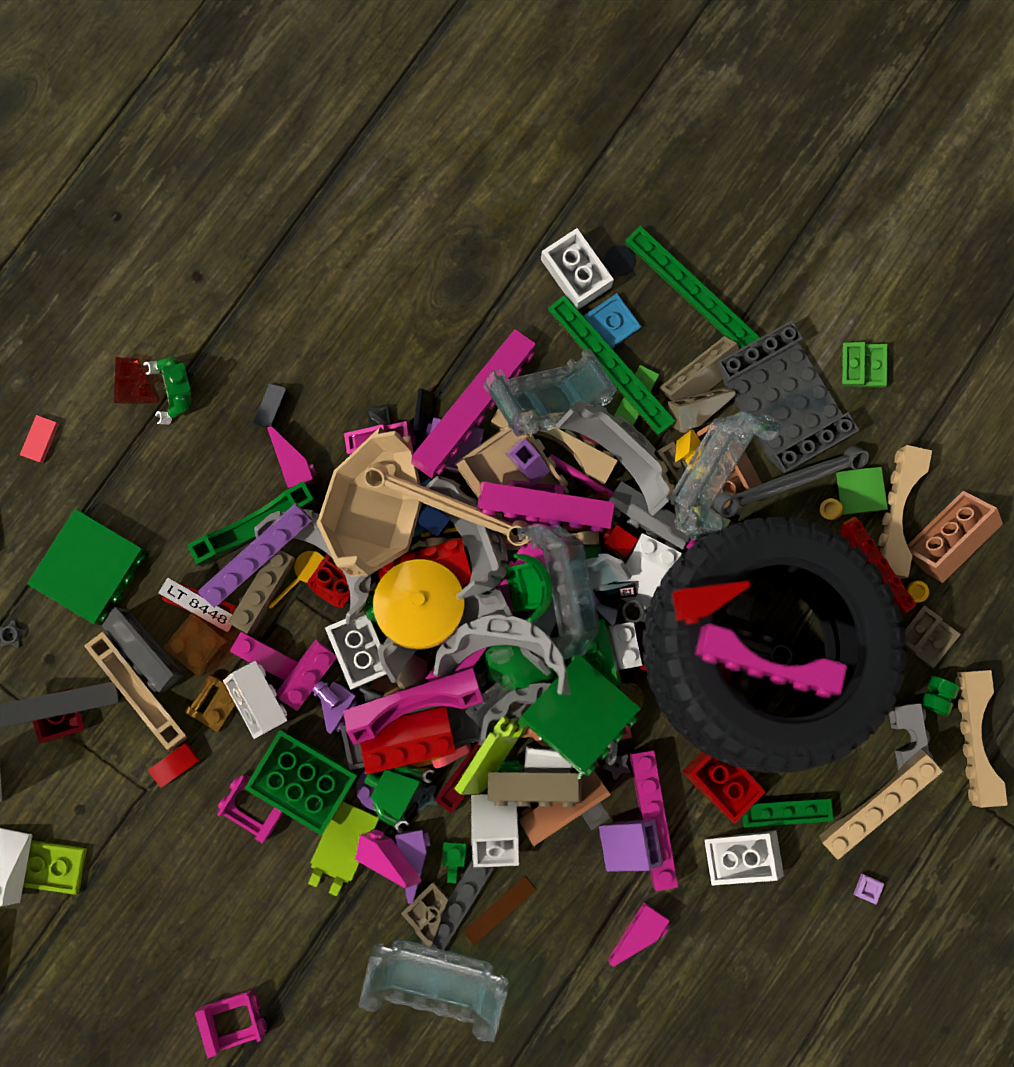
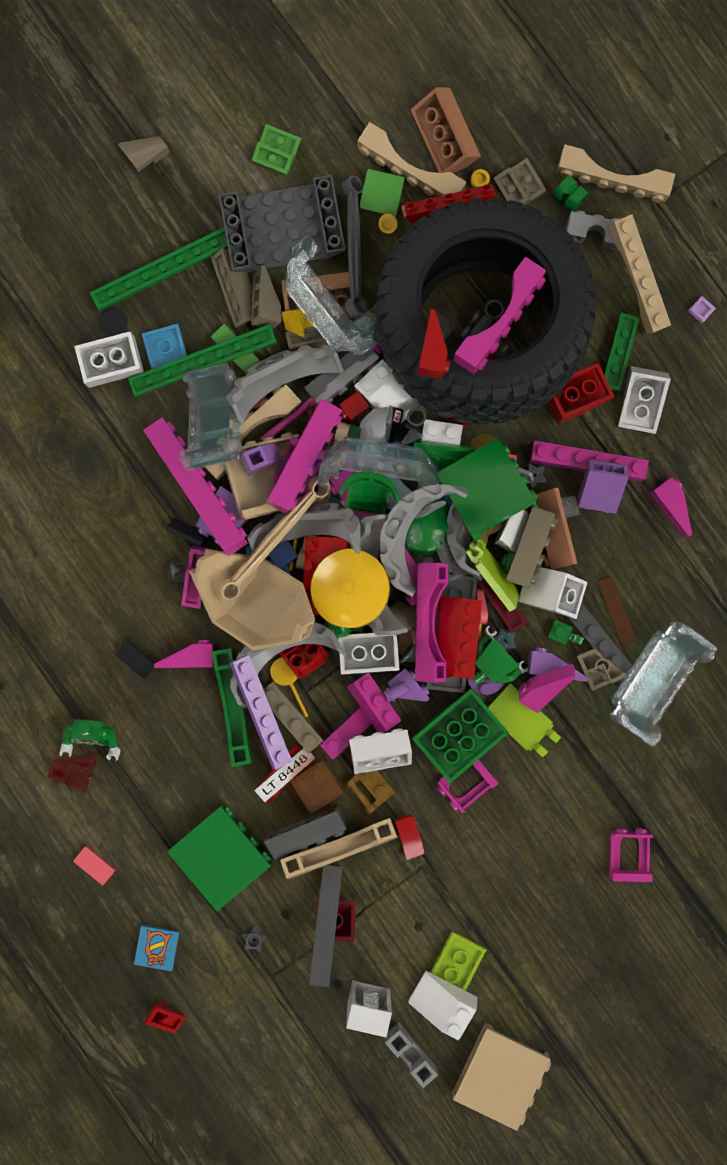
camera: 70 degrees left, 5 degrees up
none -> dark tan slope [118,136,170,172]

